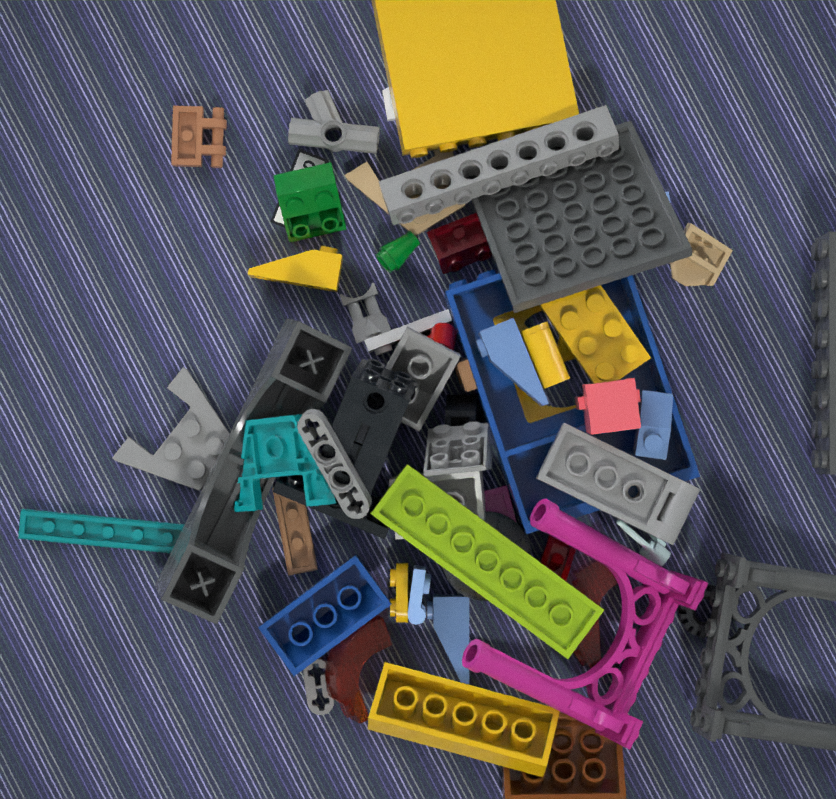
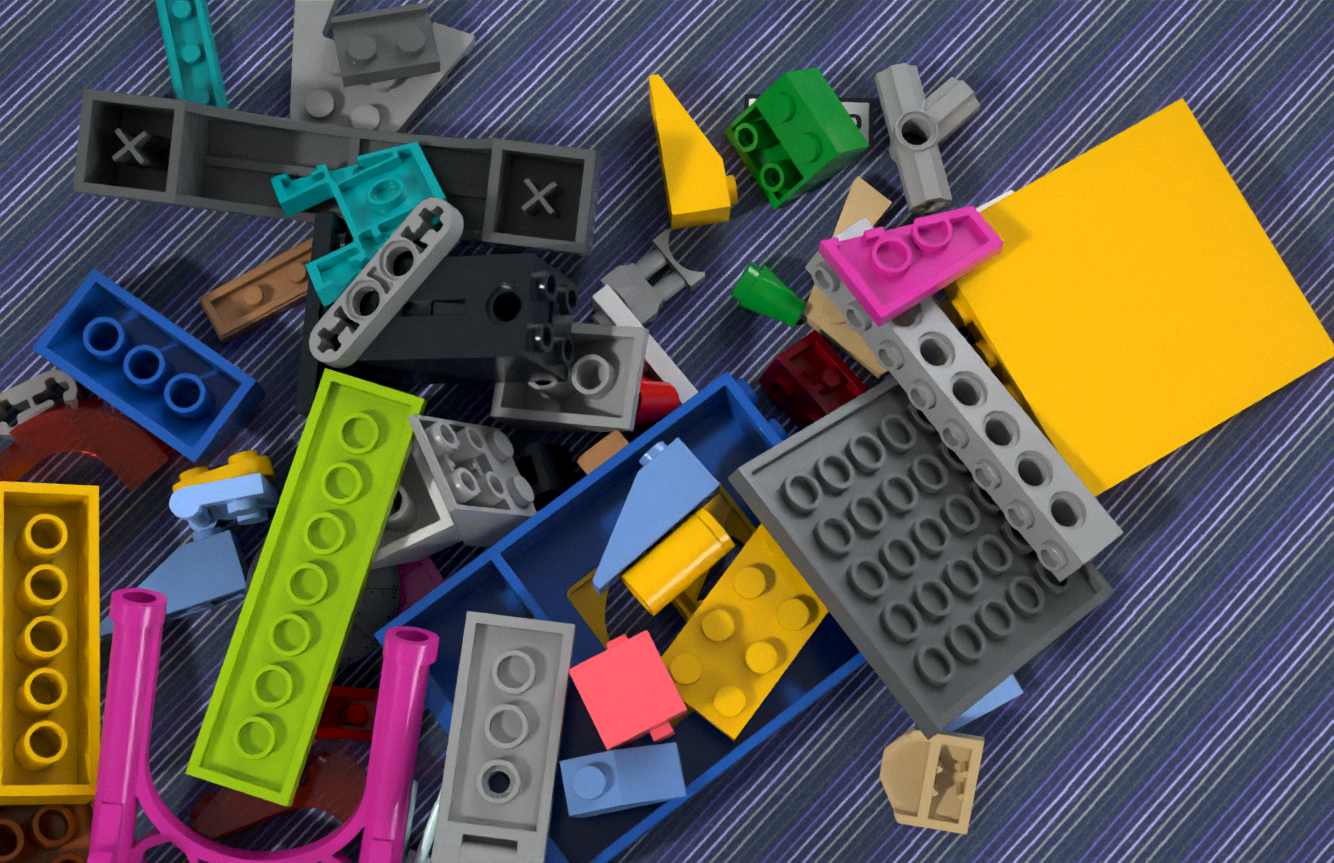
camera: 75 degrees right, 10 degrees down
none -> dark grey plate [331,2,440,87]
none -> dark pink wing [818,205,1004,327]

